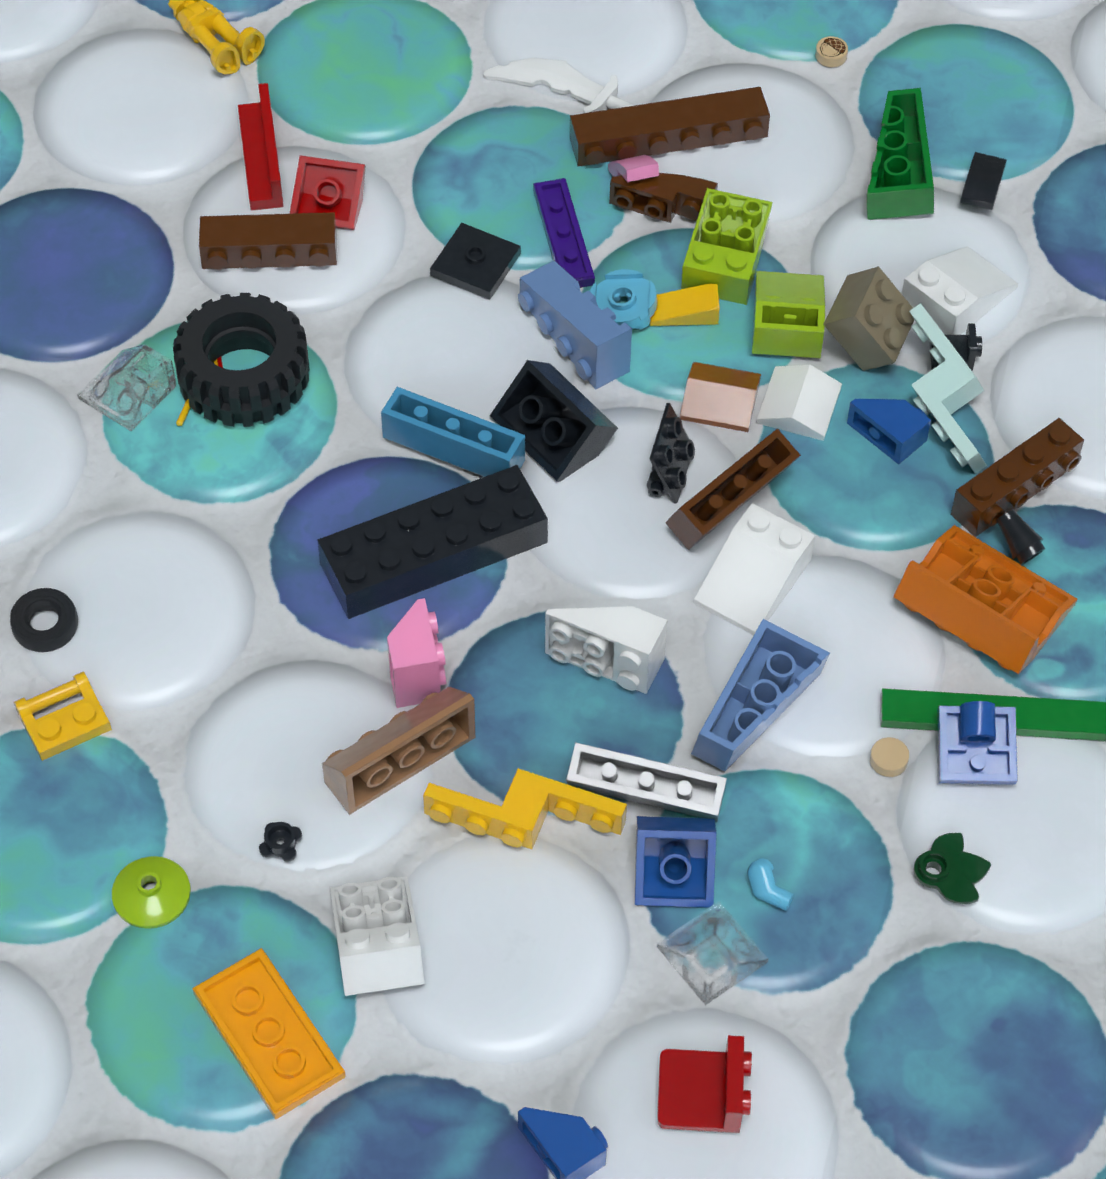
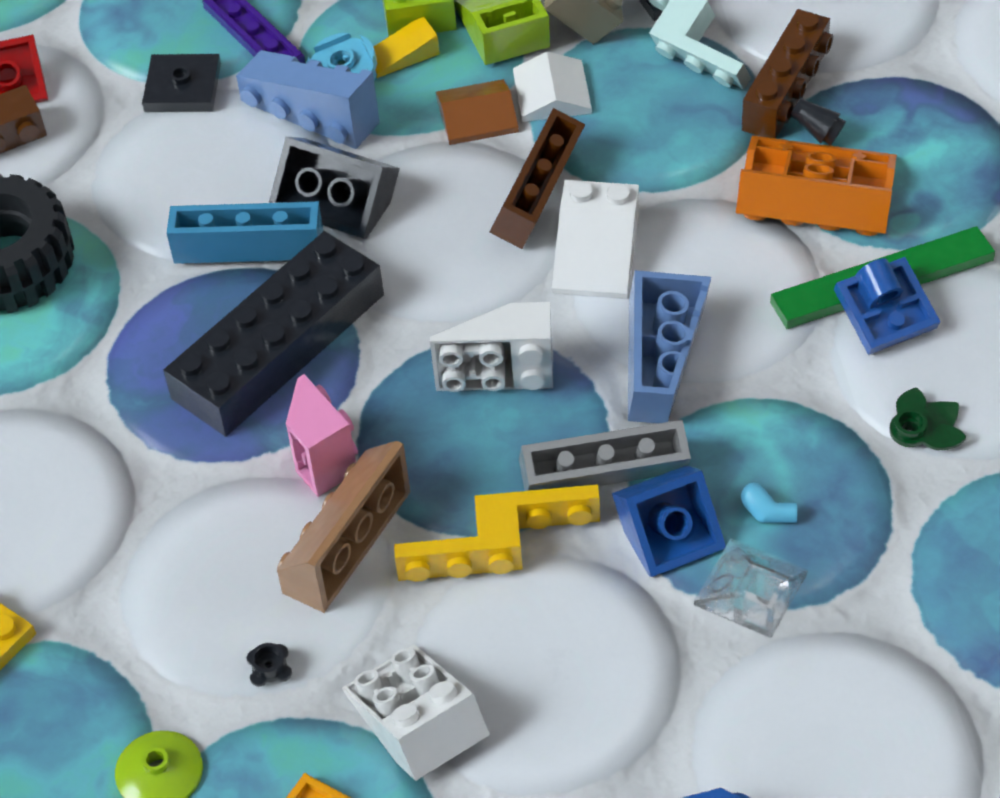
camera: 20 degrees left, 5 degrees down
black hinge [646,403,695,503] -> none
red bracket [657,1035,752,1133] -> none
blue slope [847,399,931,465] -> none
tan tile [870,737,909,777] -> none

